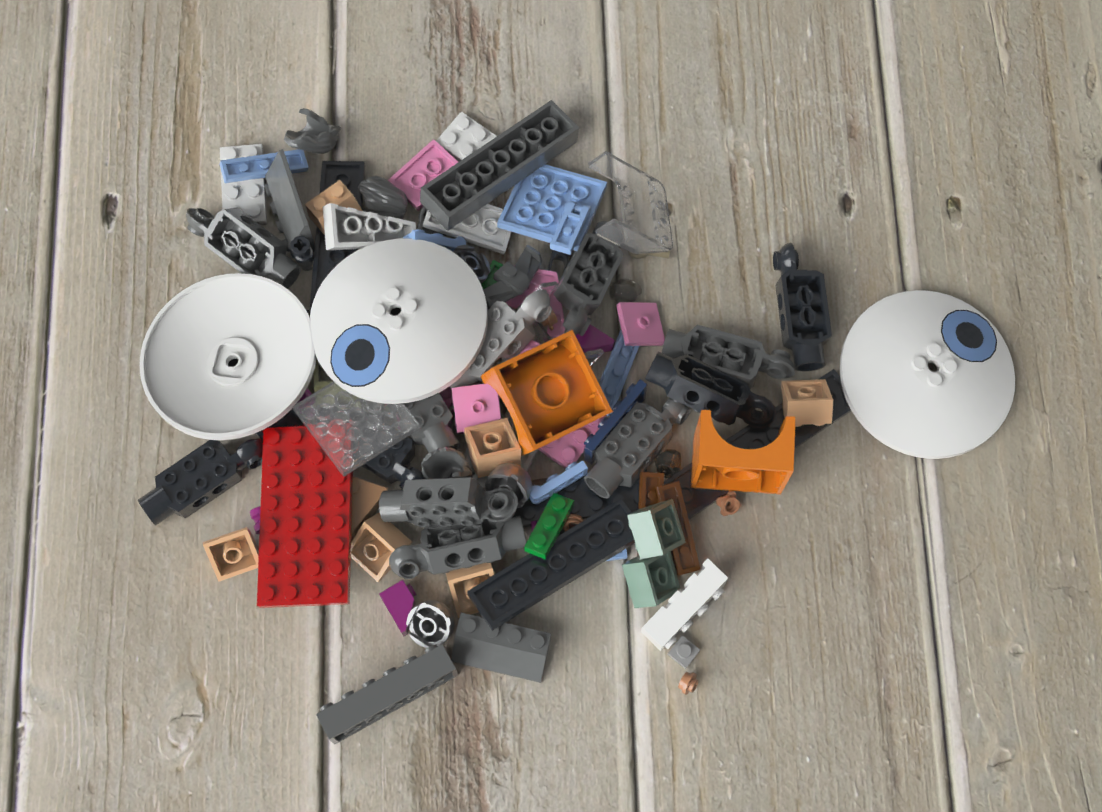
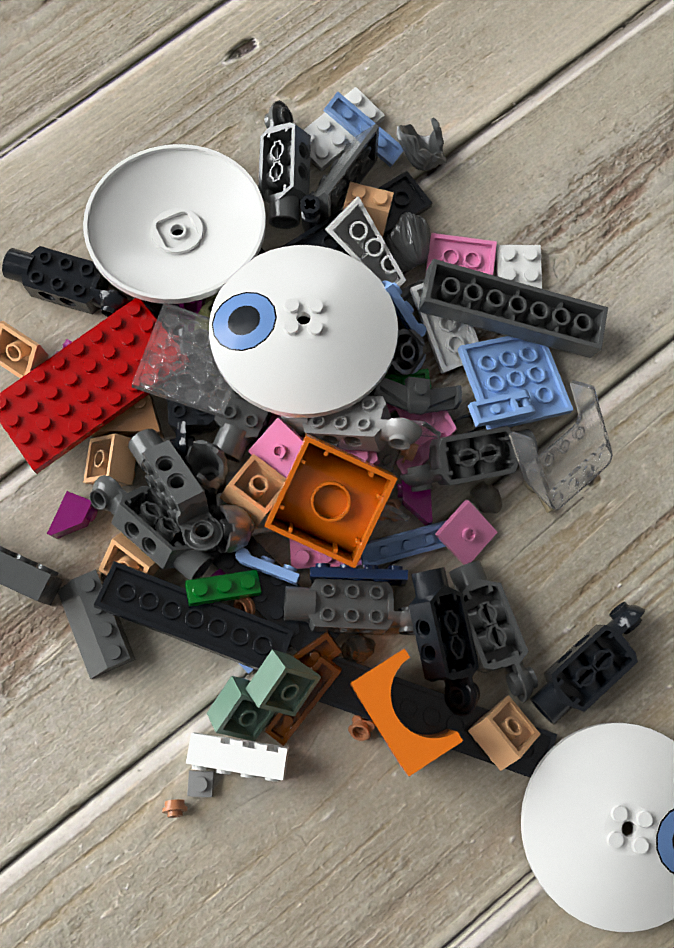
camera: 55 degrees right, 5 degrees up
flat silver cylinder [406,600,455,648] -> none

